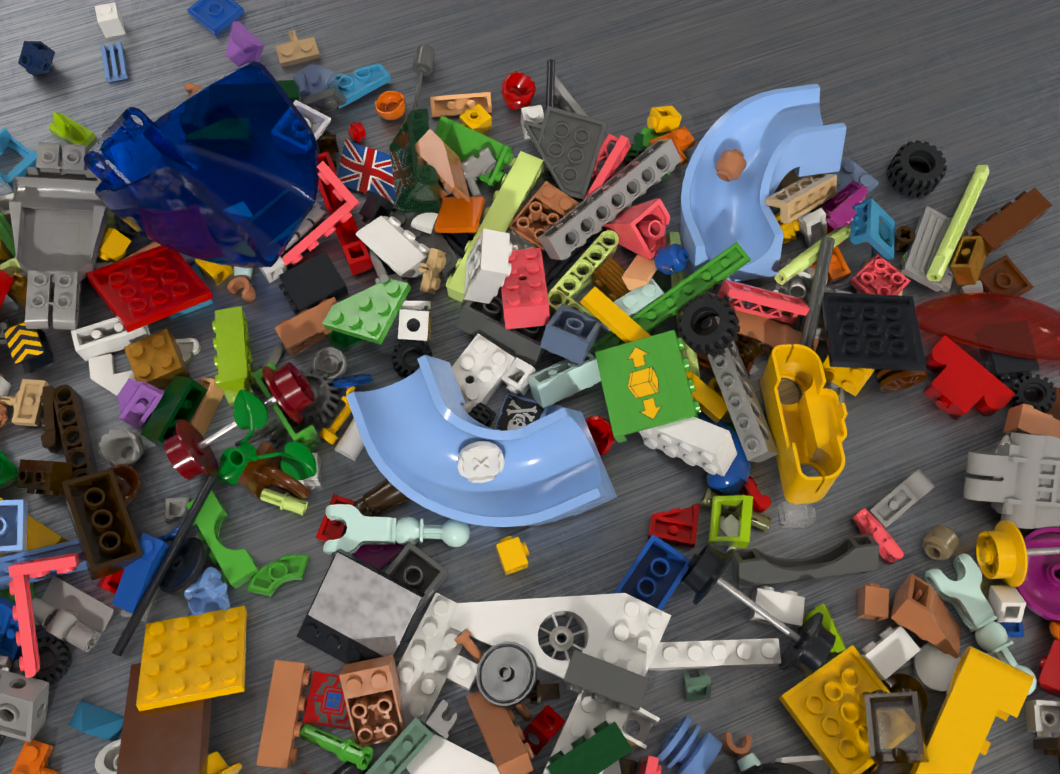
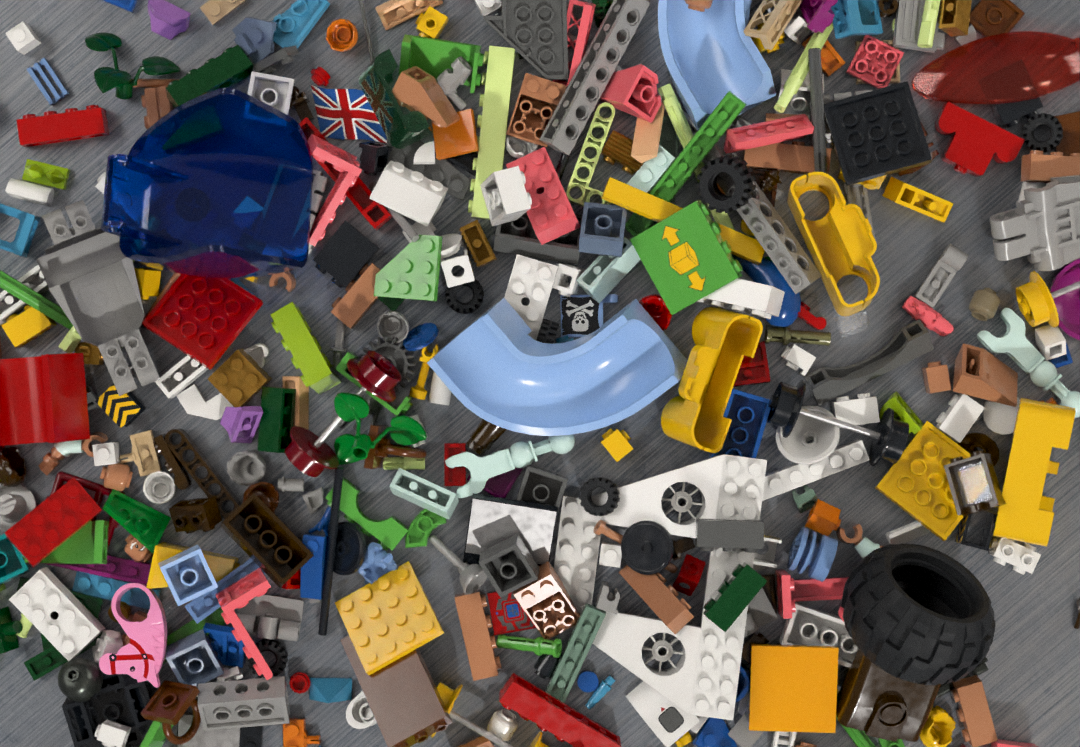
camera: 10 degrees left, 20 degrees up
tan plate [418,248,446,295] -> none
white tile [457,441,505,483] -> none
blue head [654,243,689,275] -> none
lime tile [708,495,753,549] -> none
none -> white brick [5,178,54,207]
none -> red brick [16,105,109,147]
none -> dark green plant [85,32,180,100]
none -> white hair [143,471,176,504]
none -> light grey pin [278,476,304,493]
none -> red plate [289,672,311,694]
none -> light aqua brick [389,468,459,520]
none -> light grey piece [429,535,488,595]
none -> pearl gold brick [459,220,497,268]
none -> dark grey brick [479,533,539,598]
none -> black tyre [579,477,620,516]
none -> yellow piece [661,306,763,453]
none -> white dish [776,406,840,464]
none -> orange brick [805,499,841,536]
none -> yellow slope [882,176,954,223]

